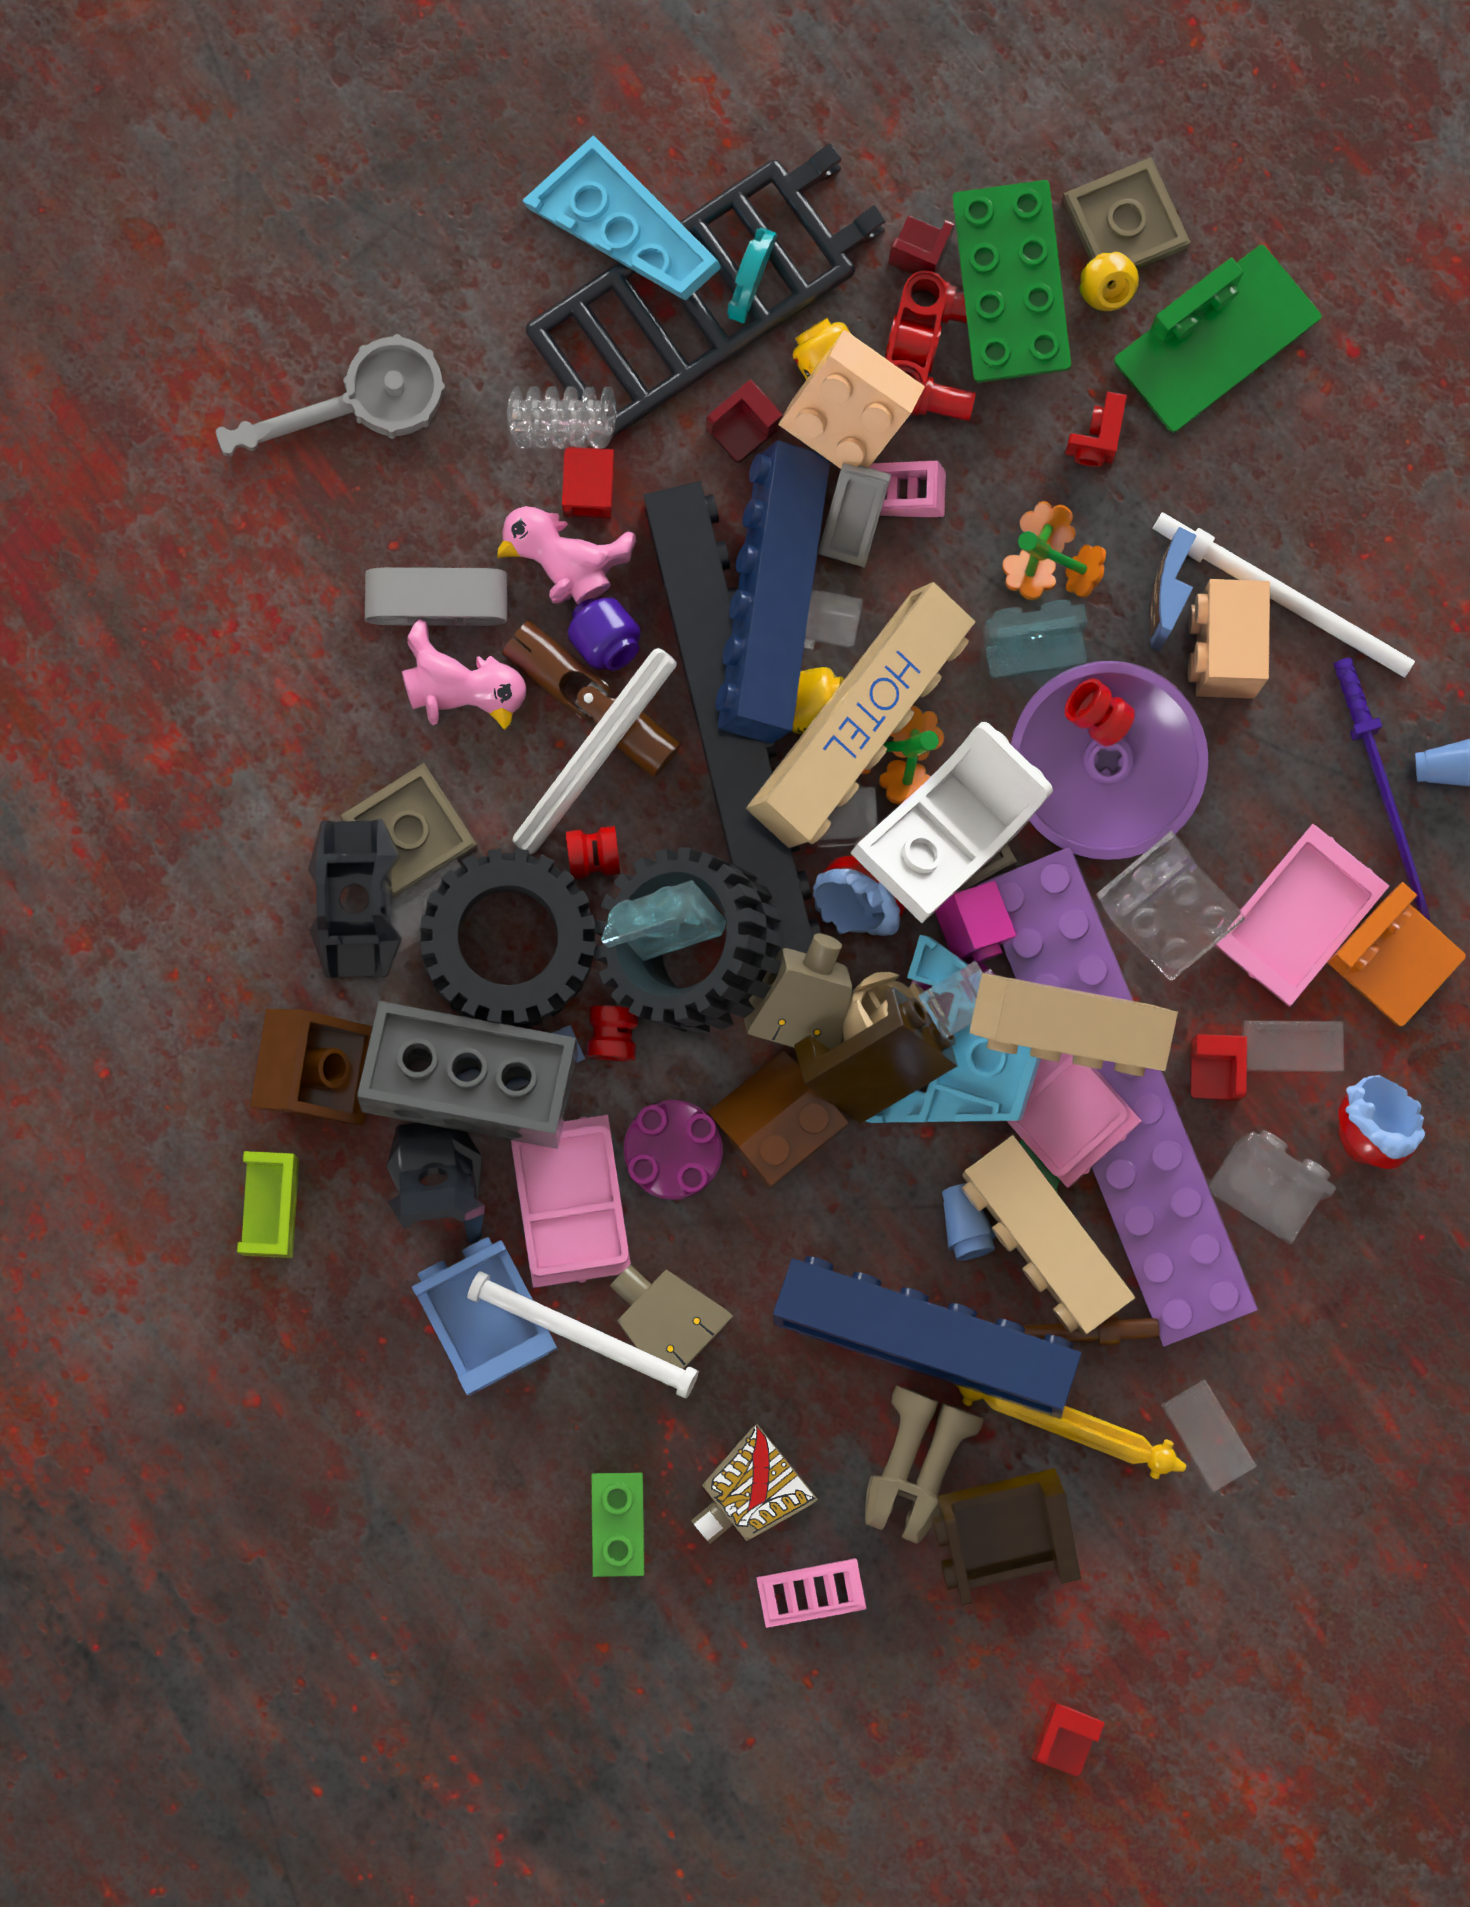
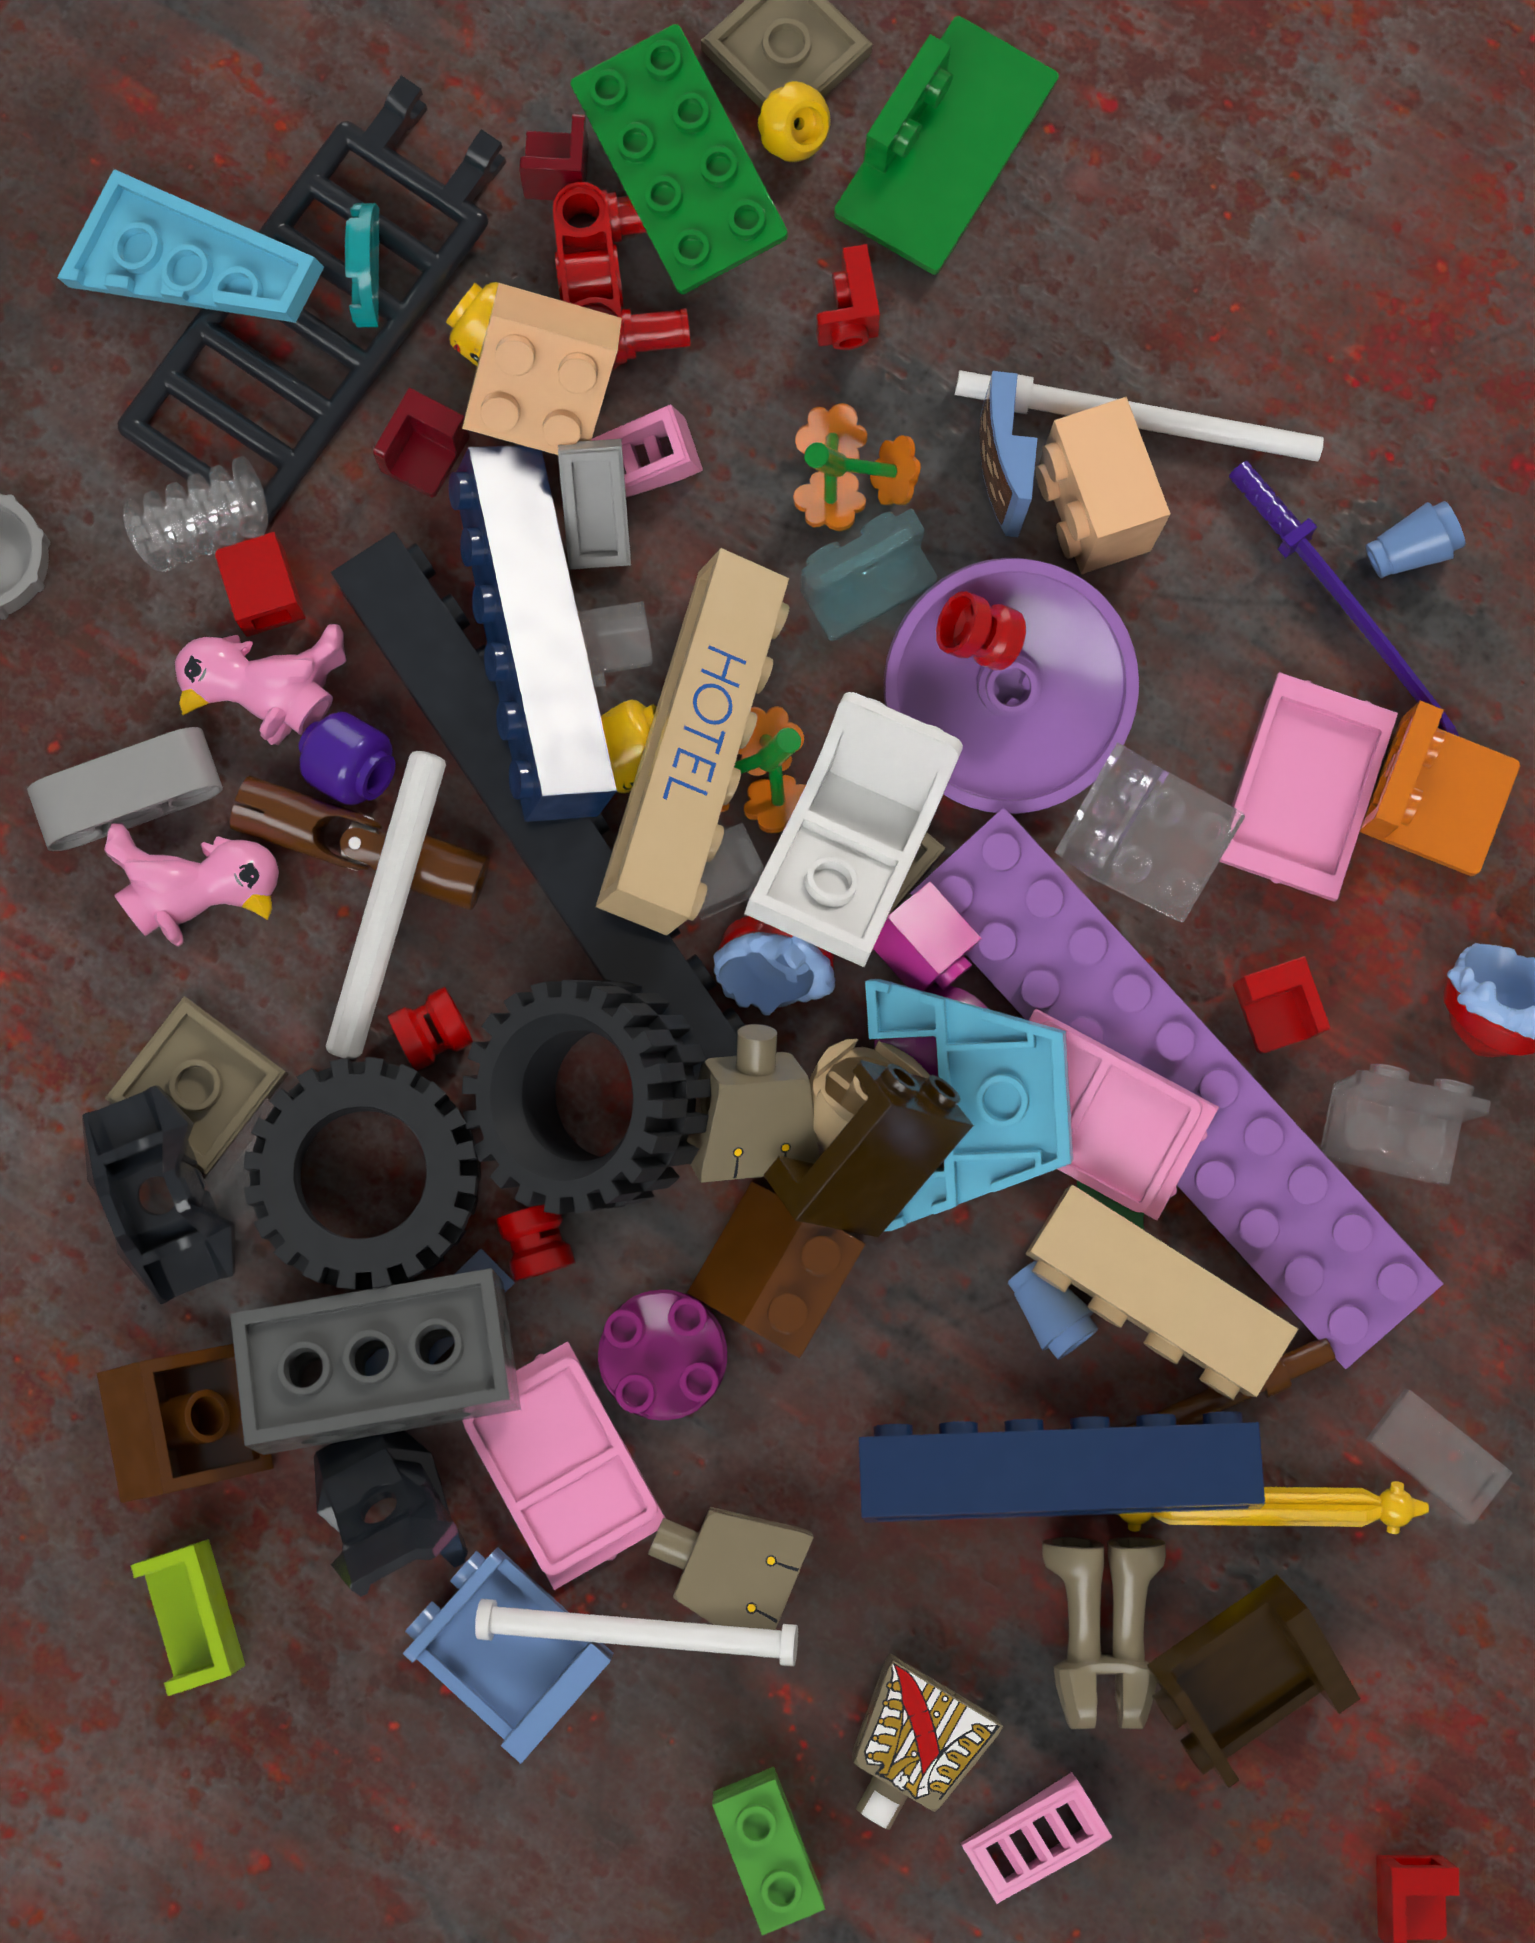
camera: 20 degrees left, 0 degrees up
clear light blue bracket [601,880,726,961] -> none
clear panel [918,961,983,1039] -> none
tan brick [969,973,1178,1077] -> none
clear tile [1242,1021,1344,1073] -> none

